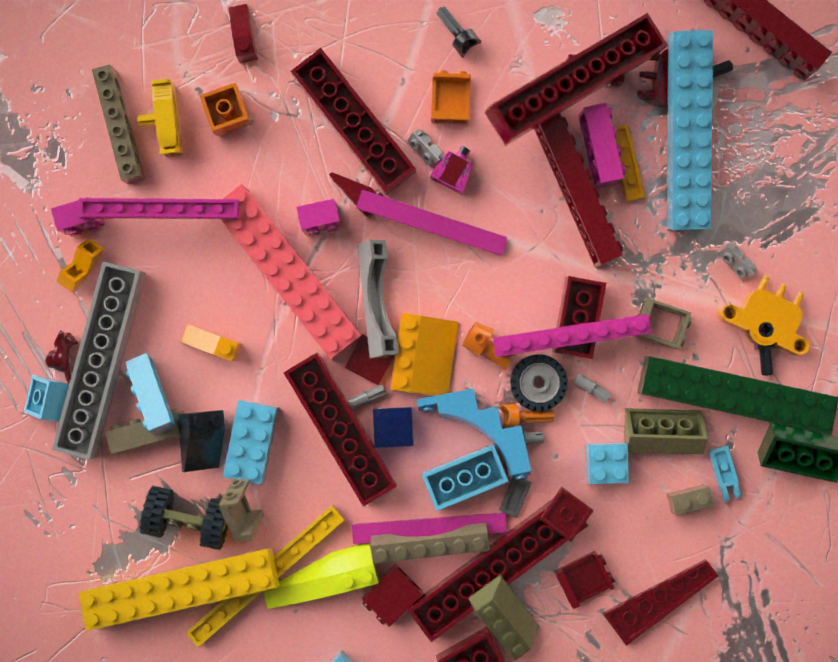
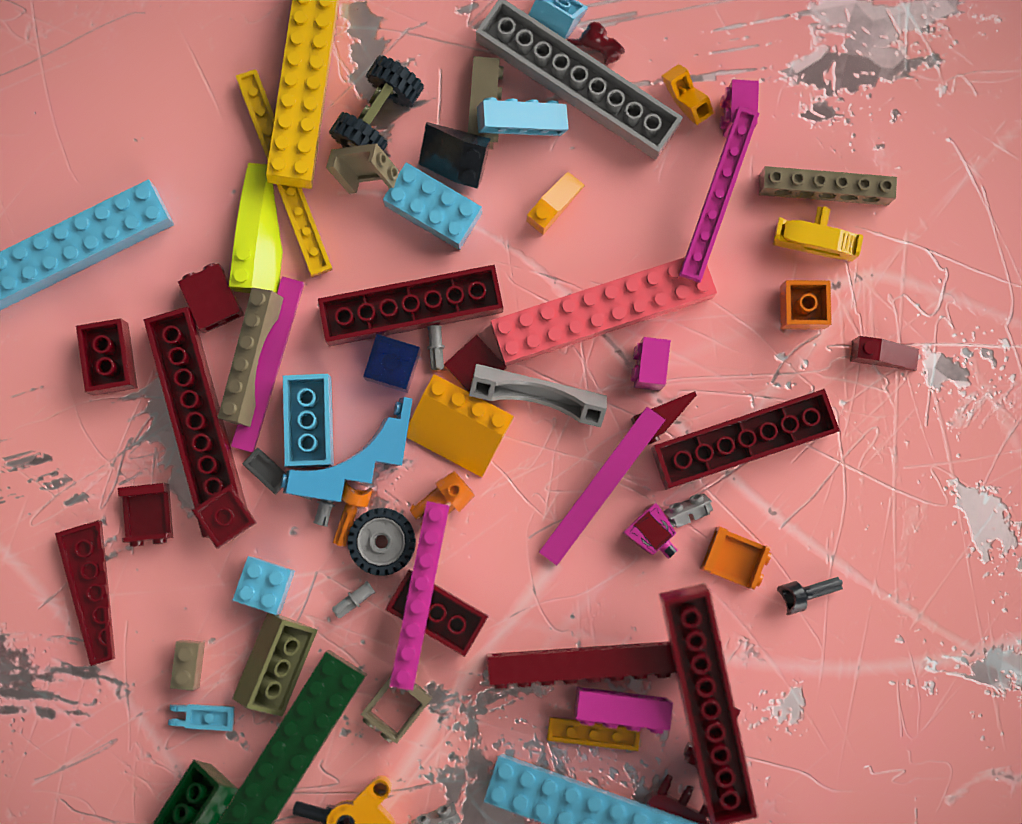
camera: 105 degrees right, 5 degrees down
olive slope [468,575,540,661] -> none

